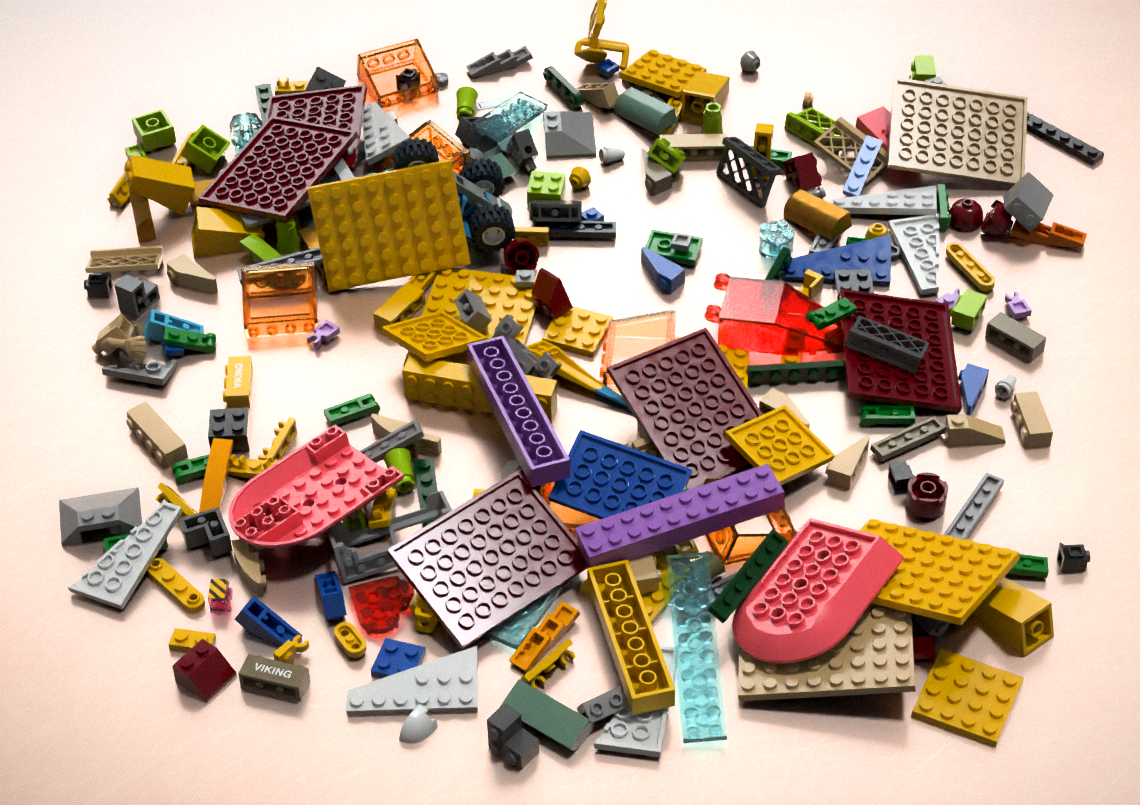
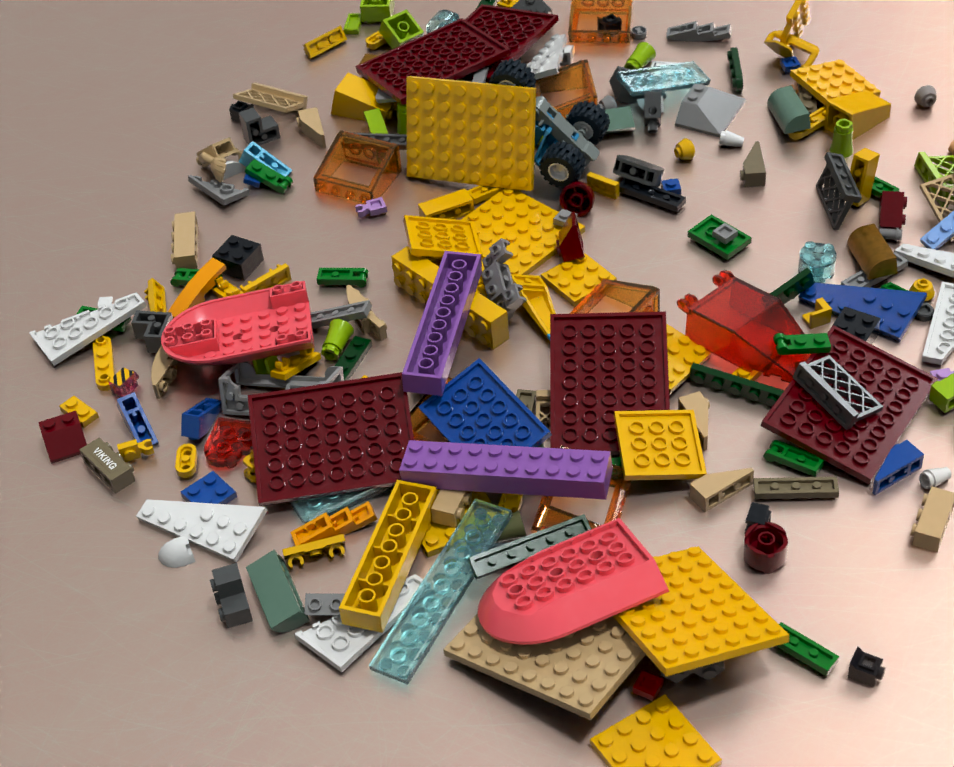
camera: 35 degrees right, 0 degrees up
light grey slope [59,487,143,546] -> none
yellow slope [124,155,195,215] -> none
pearl gold brick [129,190,156,242] -> none
yellow brick [222,355,253,409] -> none
light grey brick [454,288,492,333] -> none
lime brick [527,171,566,209] -> none
tan slope [576,82,619,109] -> none
blue slope [641,246,685,294] -> none
lime brick [647,138,686,174] -> none
tan brick [660,134,727,160] -> none
flat silver plate [943,472,1004,540] -> none
tan slope [944,414,1006,445] -> none
yellow slope [973,577,1054,656] -> none

